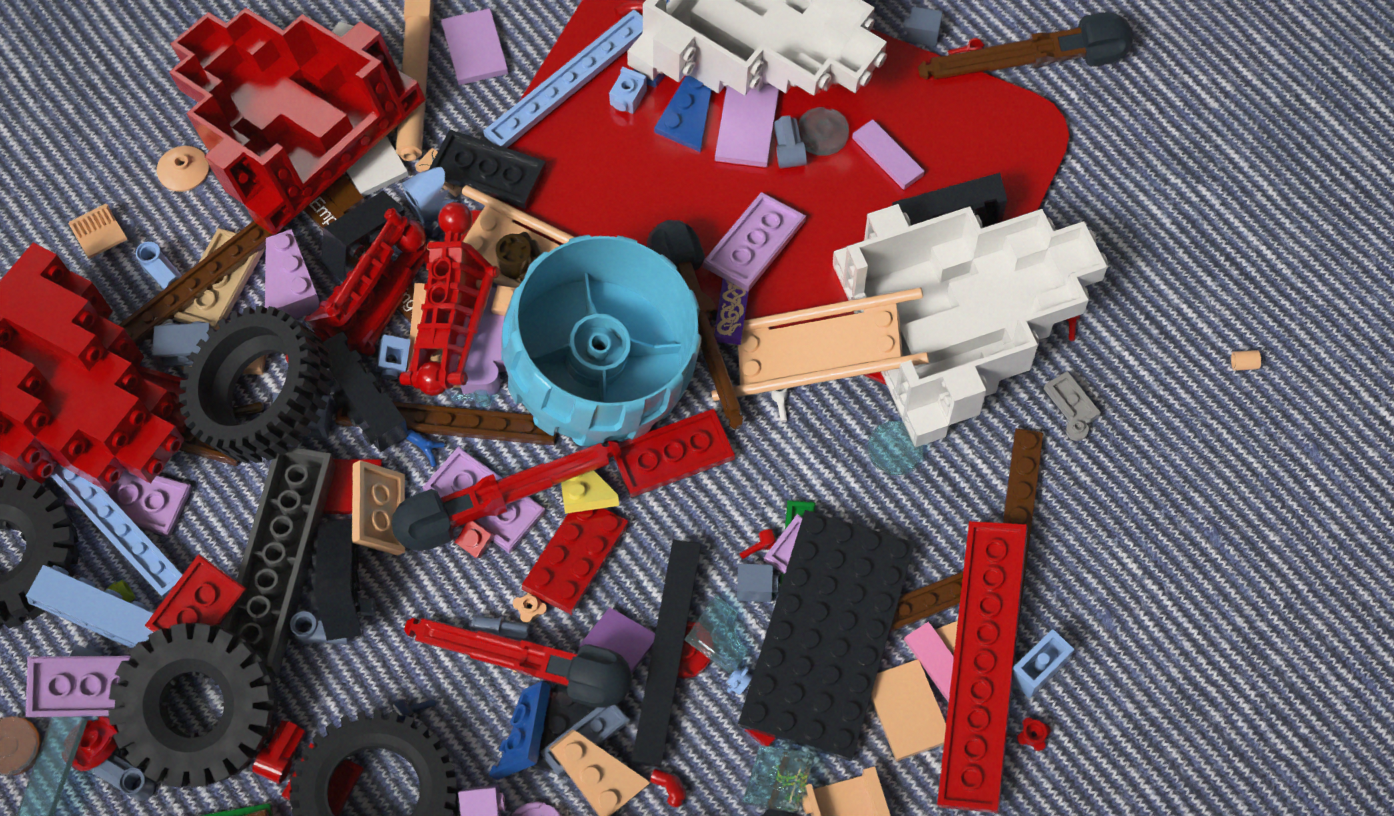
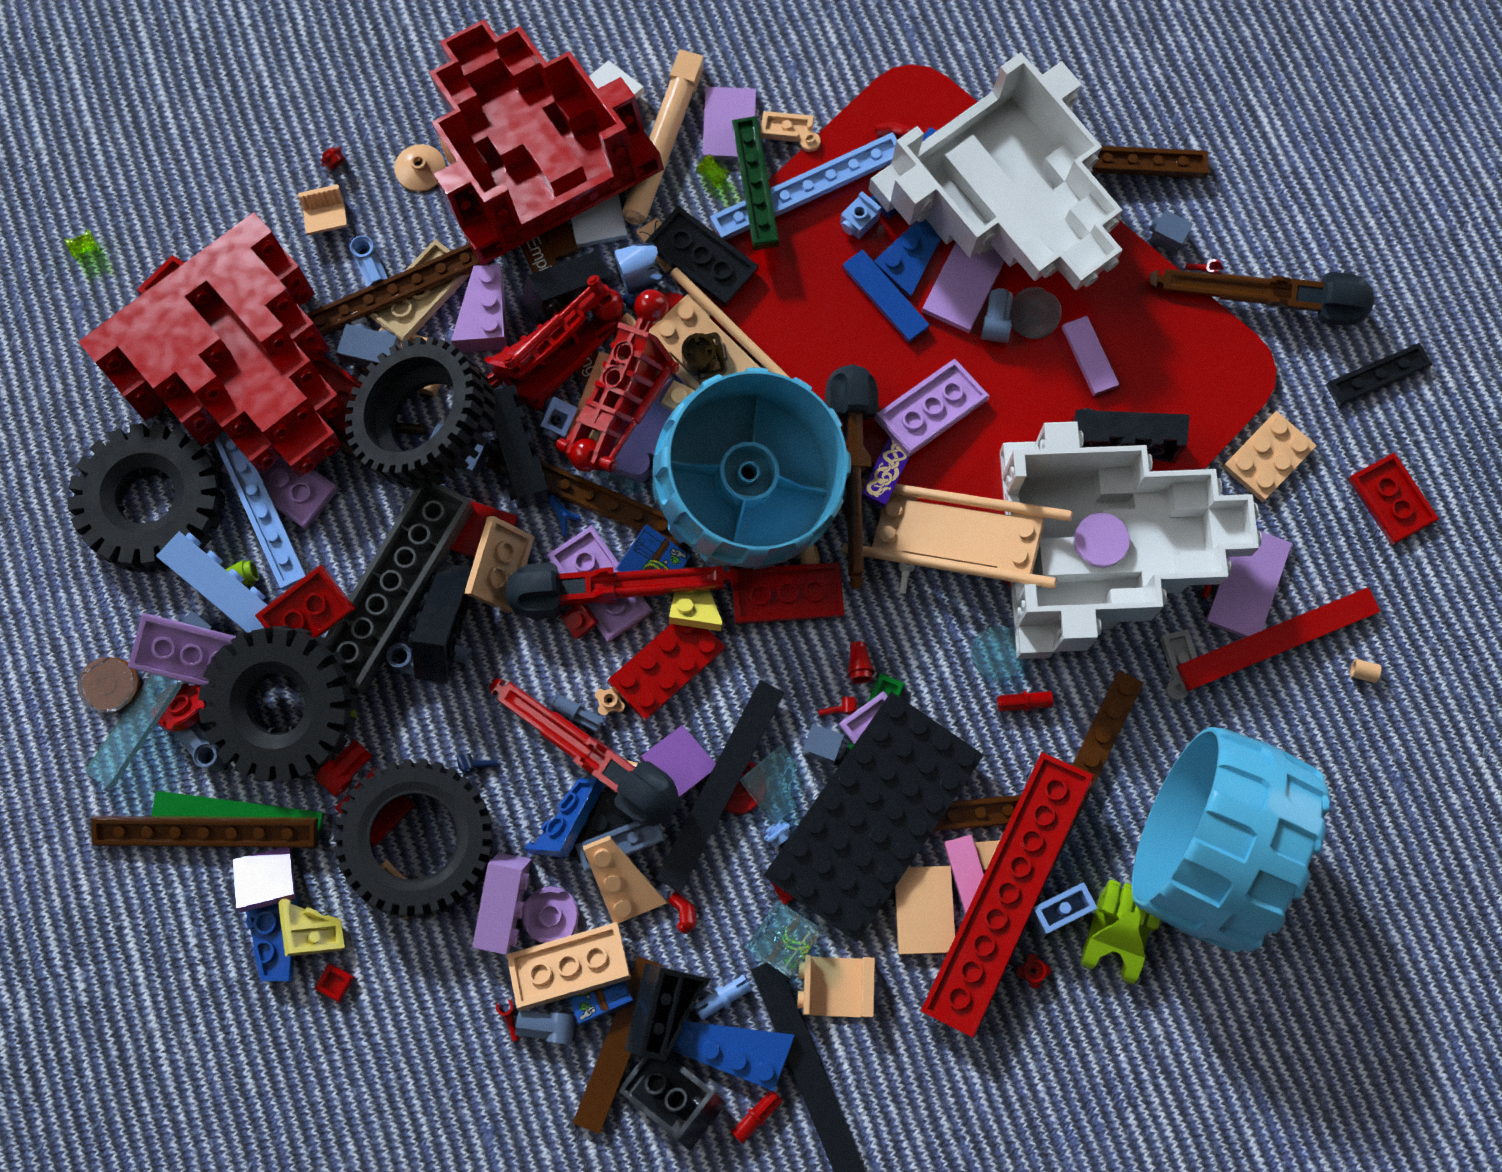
camera: 15 degrees right, 10 degrees up
none -> red plate [320,146,346,170]
none -> blue tile [615,525,691,601]
none -> clear neon green bush [696,154,730,189]
none -> dark green tile [732,116,779,250]
none -> light nougat hinge [760,111,820,152]
none -> light nougat hinge [798,544,820,565]
none -> blue tile [842,250,930,343]
none -> red cone [847,641,875,684]
none -> red axle [997,690,1053,713]
none -> lavender tile [1073,512,1130,568]
none -> lime piece [1080,879,1160,985]
none -> medium azure wheel [1132,727,1330,952]
none -> red tile [1176,587,1381,692]
none -> lavender tile [1205,531,1292,638]
none -> light nougat plate [1222,411,1317,503]
none -> black tile [1326,342,1433,407]
none -> red tile [1348,452,1439,546]

